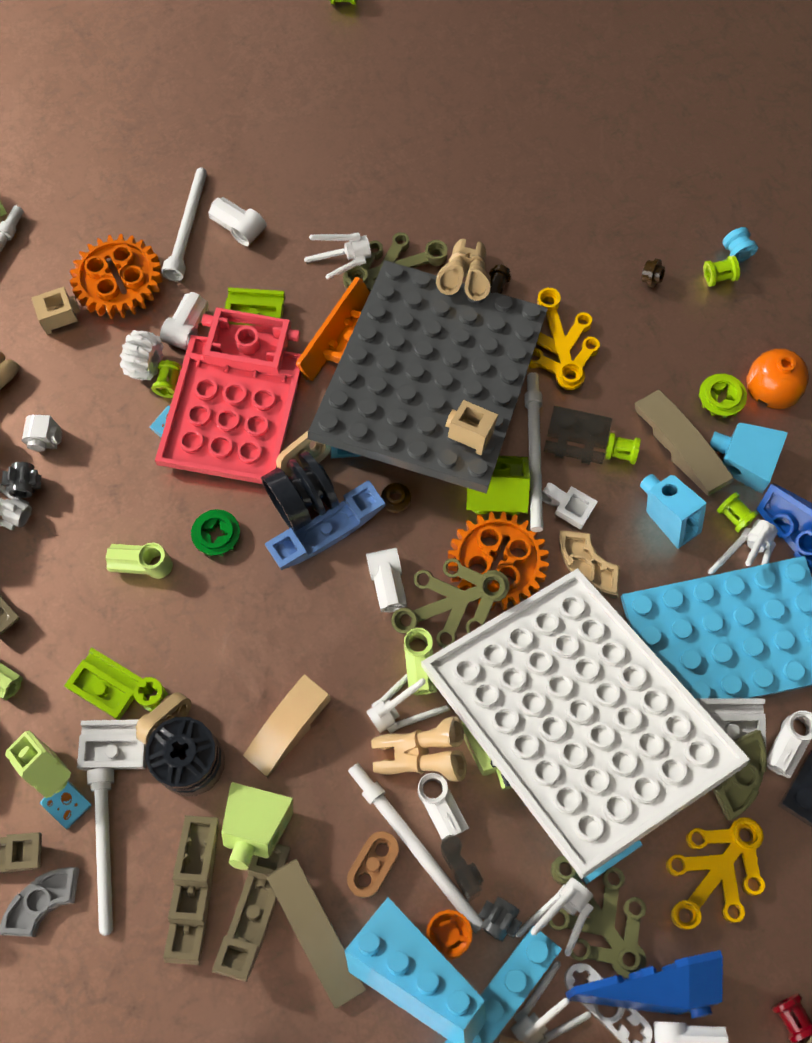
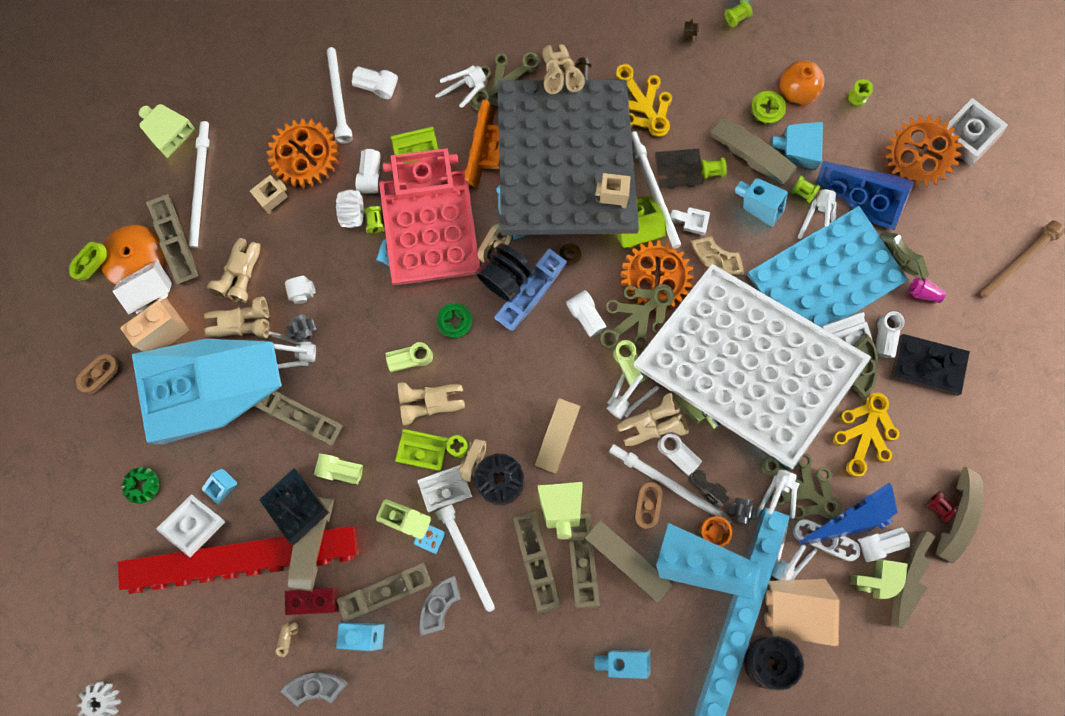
camera: 20 degrees left, 10 degrees up
none -> tan piece [398,382,465,426]

